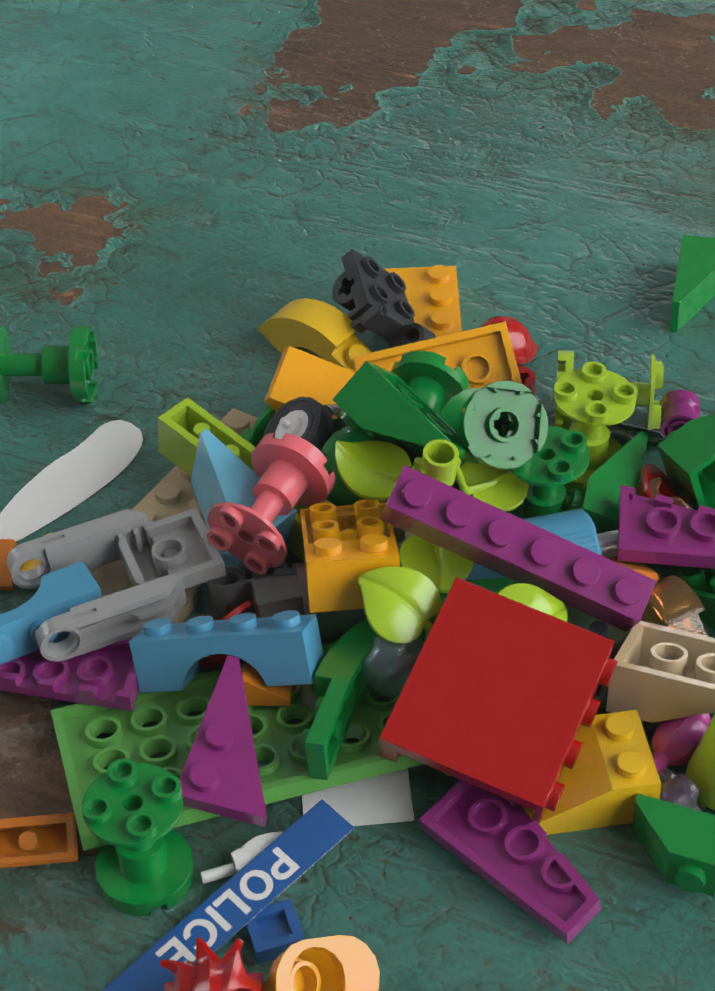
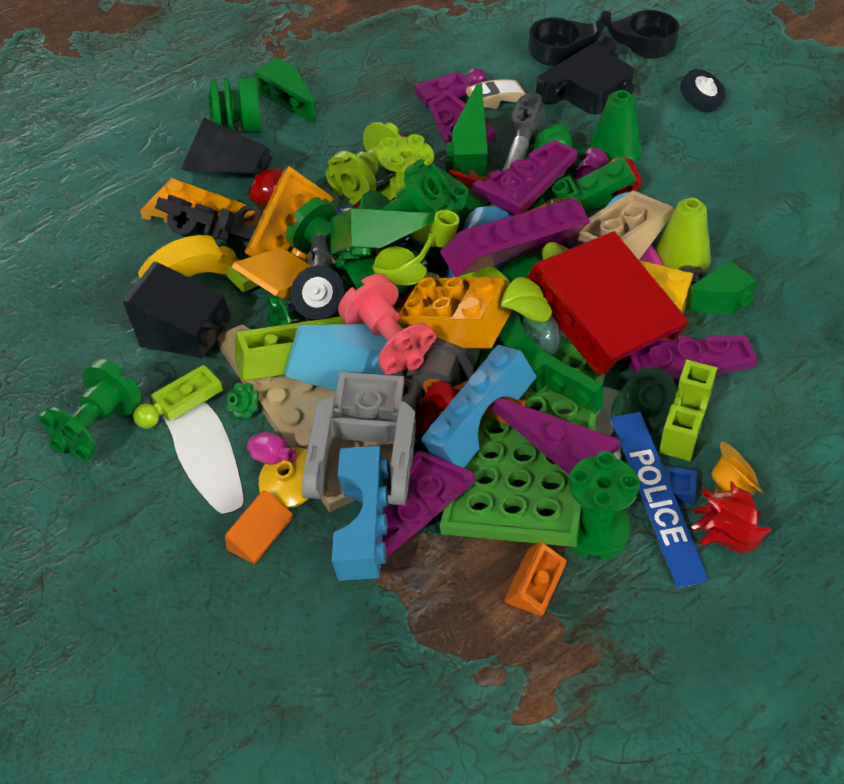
camera: 65 degrees left, 5 degrees up
none -> black slope [123,262,231,358]
none -> lime plate [133,365,223,429]
none -> black slope [181,117,273,175]
none -> green wheel [208,76,261,134]
none -> green plant [227,383,259,419]
none -> dark pink plant [247,432,297,465]
none -> clear green piece [610,366,676,434]
none -> lime arch [659,359,717,461]

